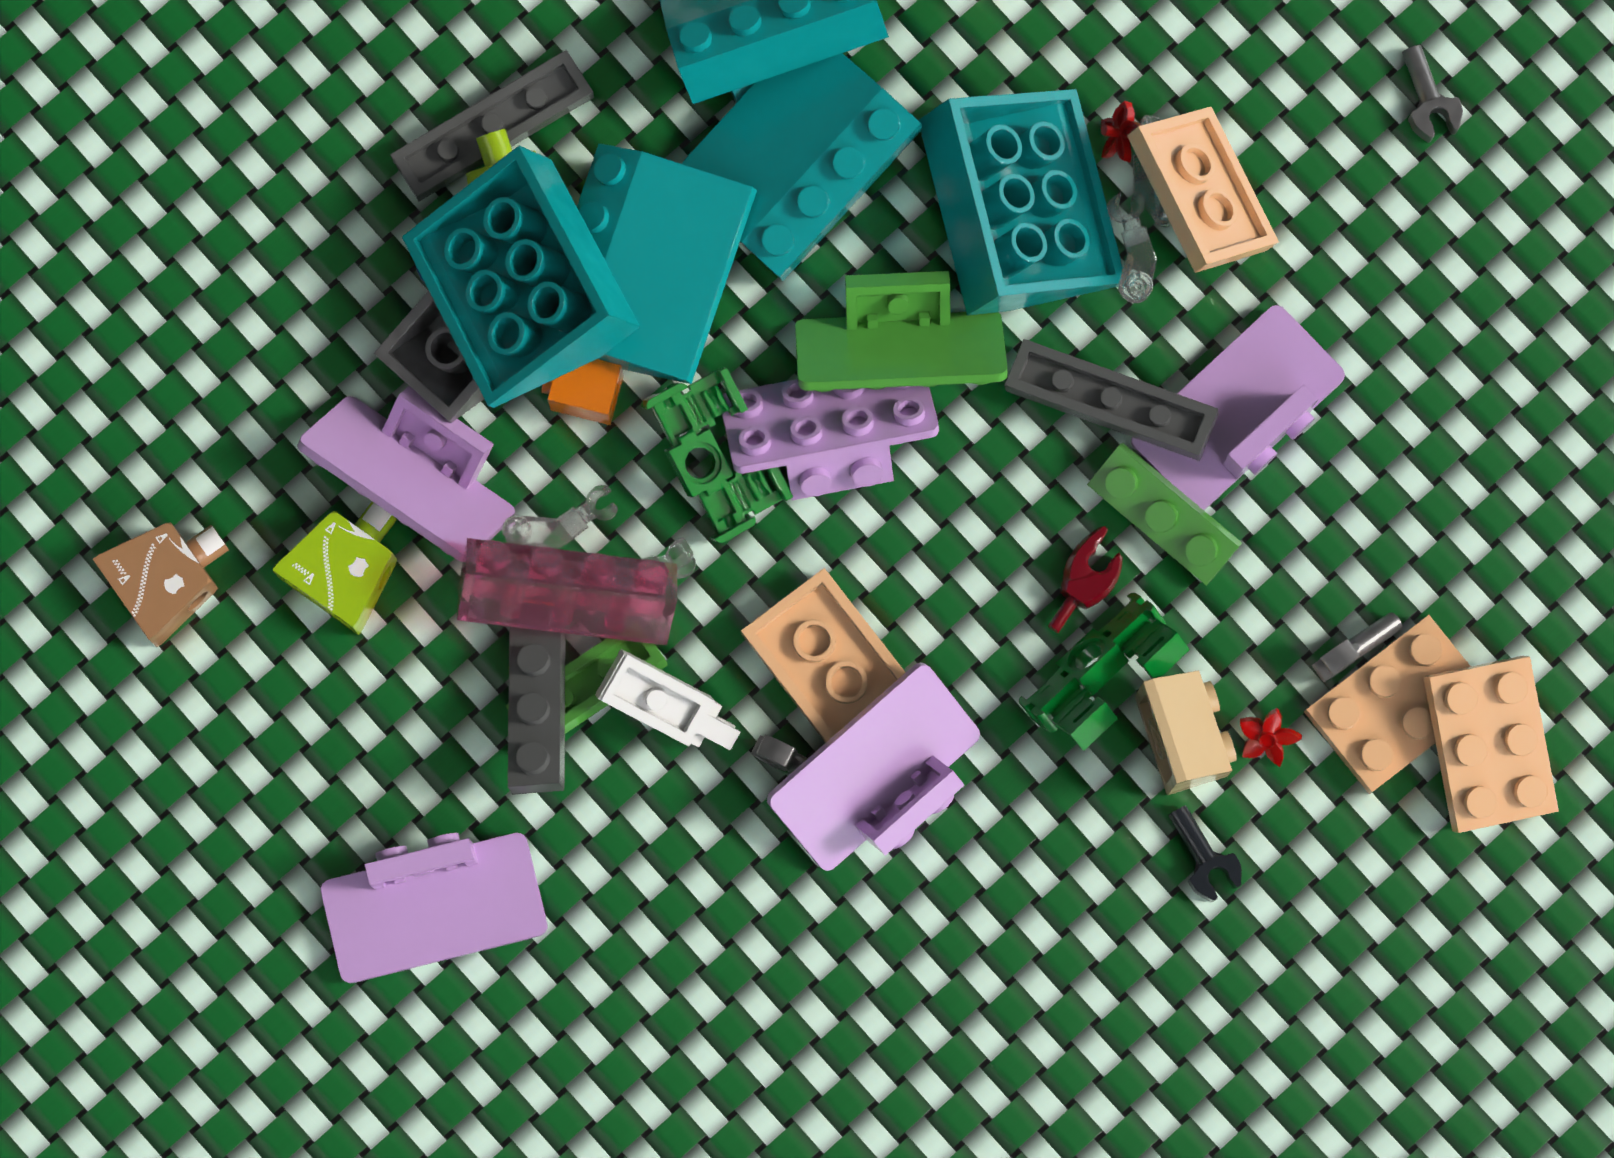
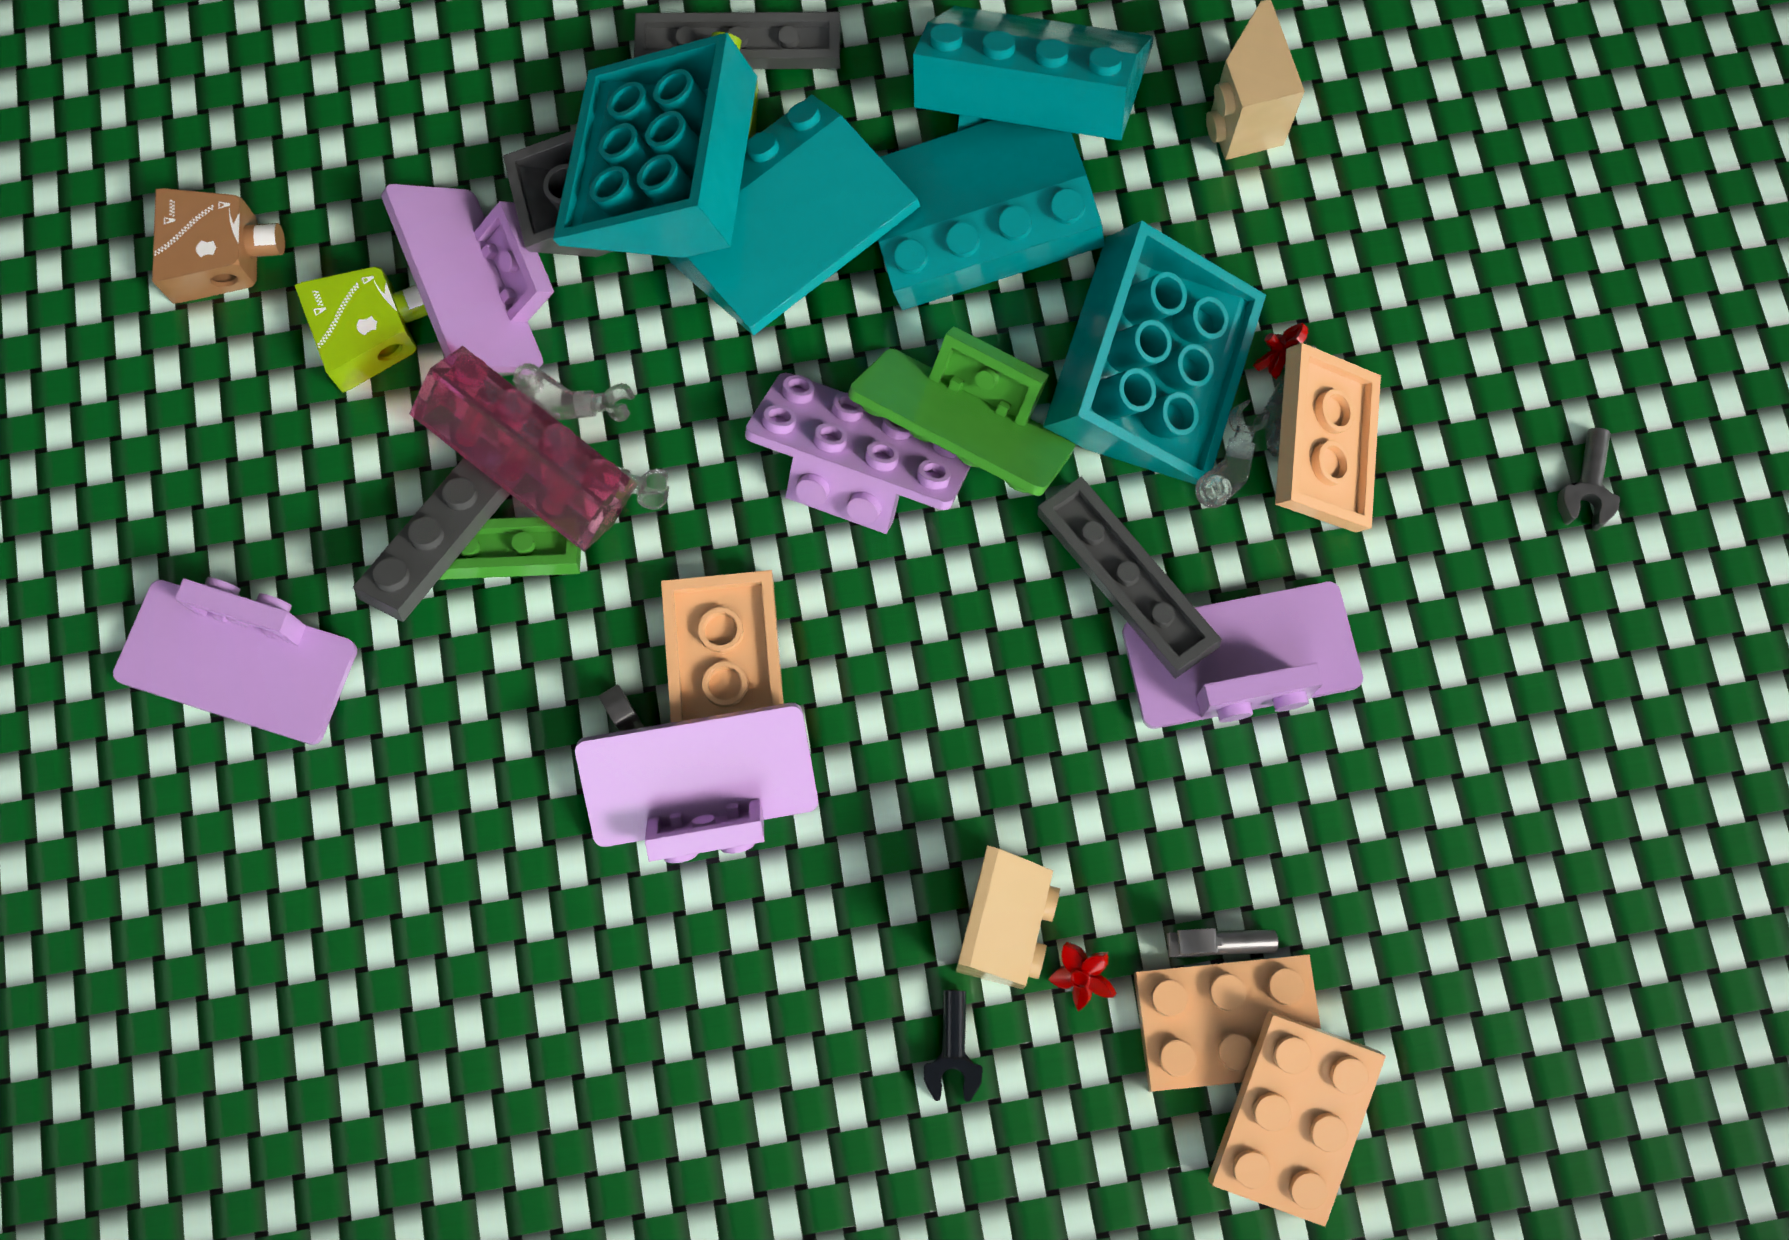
camera: 35 degrees right, 5 degrees down
orange brick [542,359,624,425] -> none
white hinge [595,649,741,750] -> none
green piece [641,367,793,543] -> none
green piece [1019,593,1190,751] -> none
dark red hand [1048,526,1123,633] -> none
bright green plate [1087,443,1242,585] -> none

